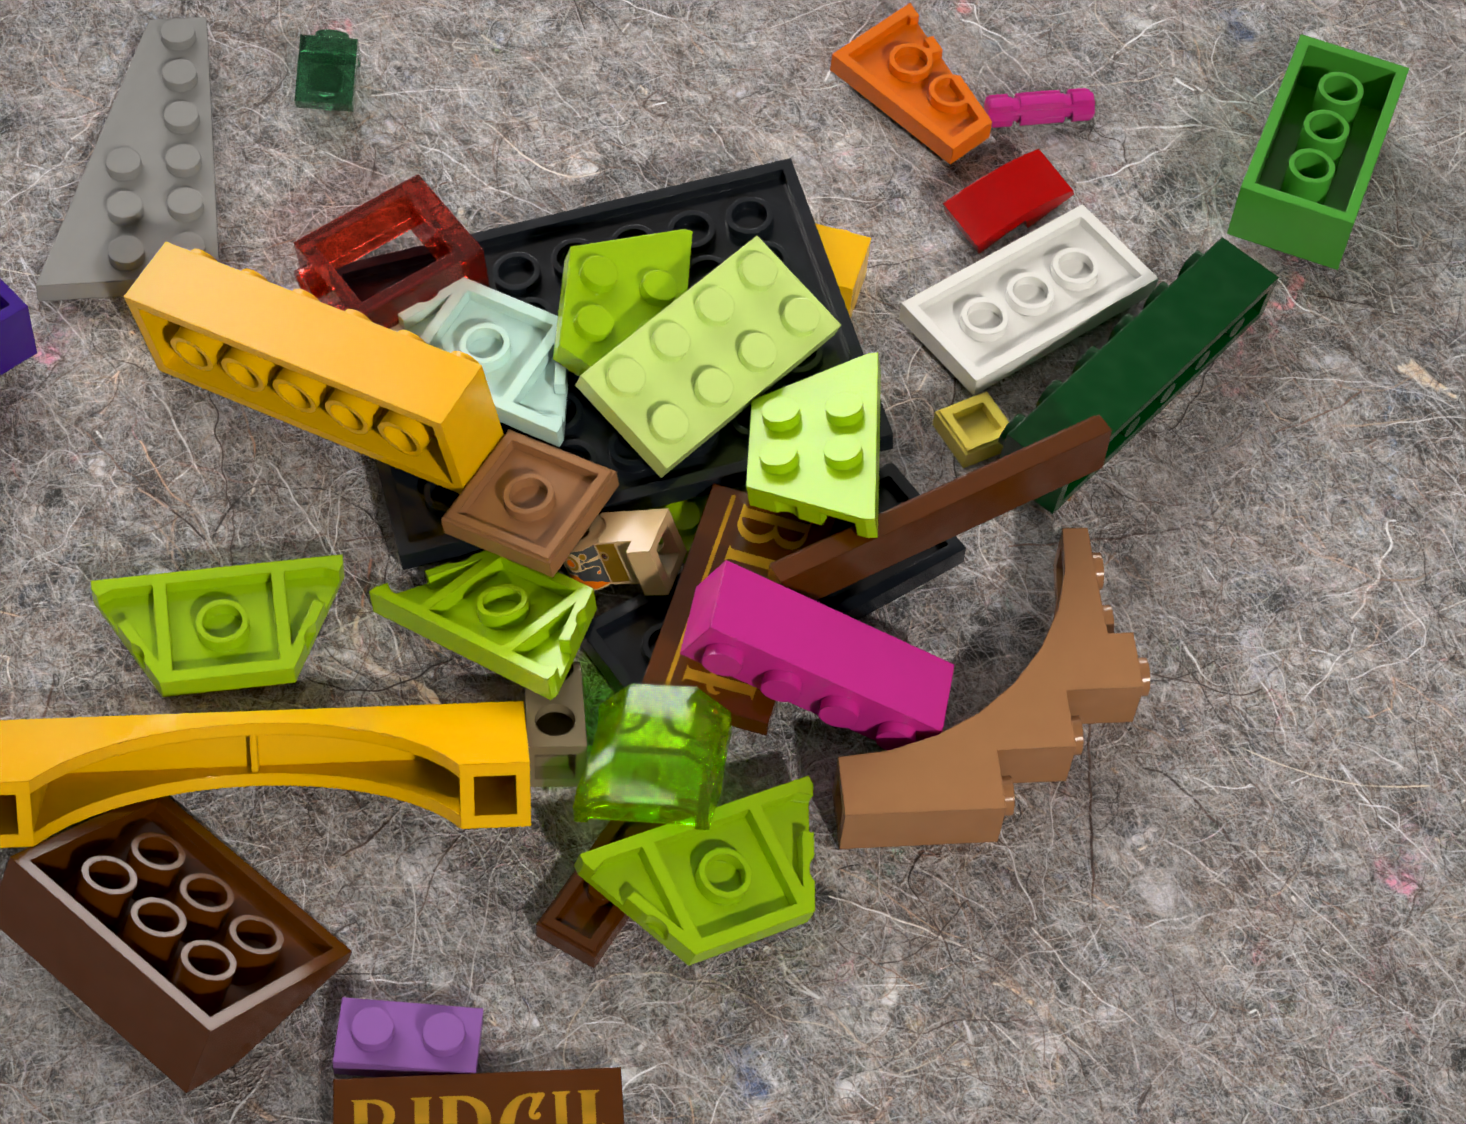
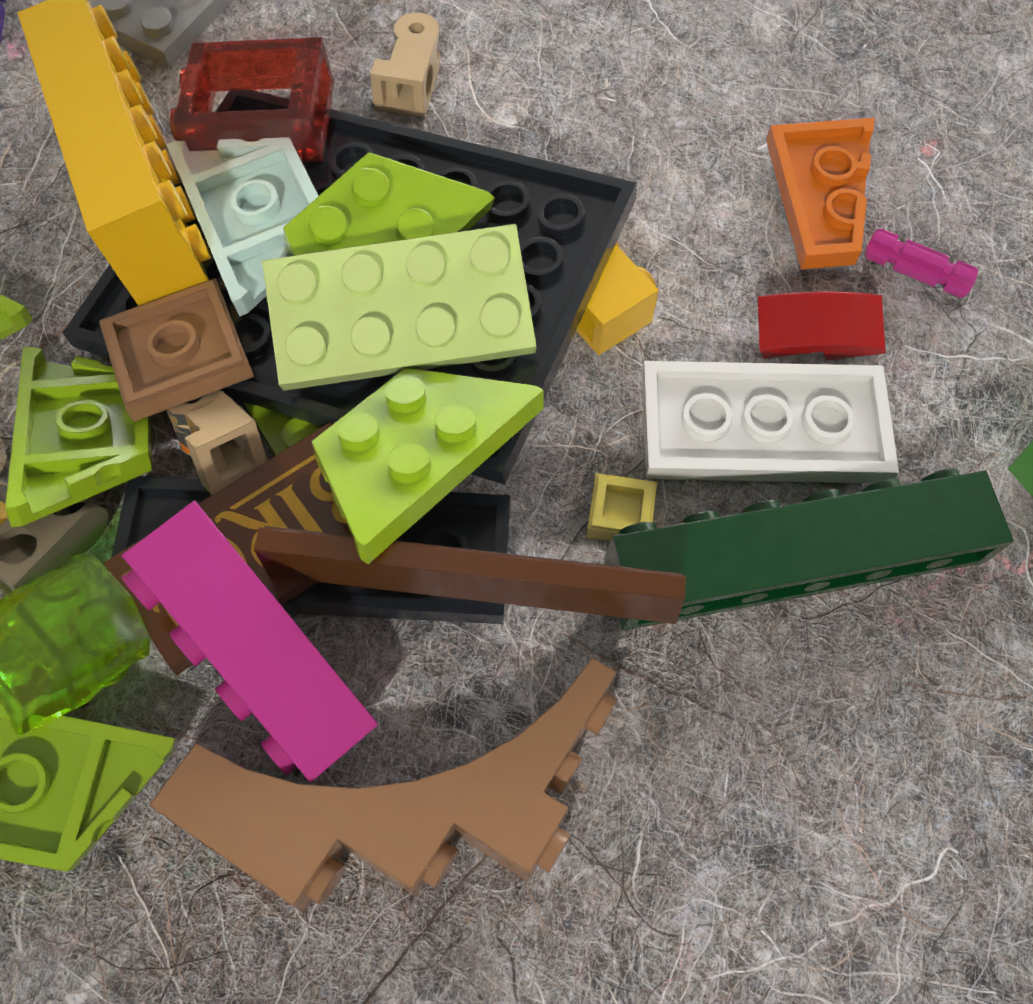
camera: 40 degrees right, 10 degrees up
none -> tan leg [370,12,440,118]

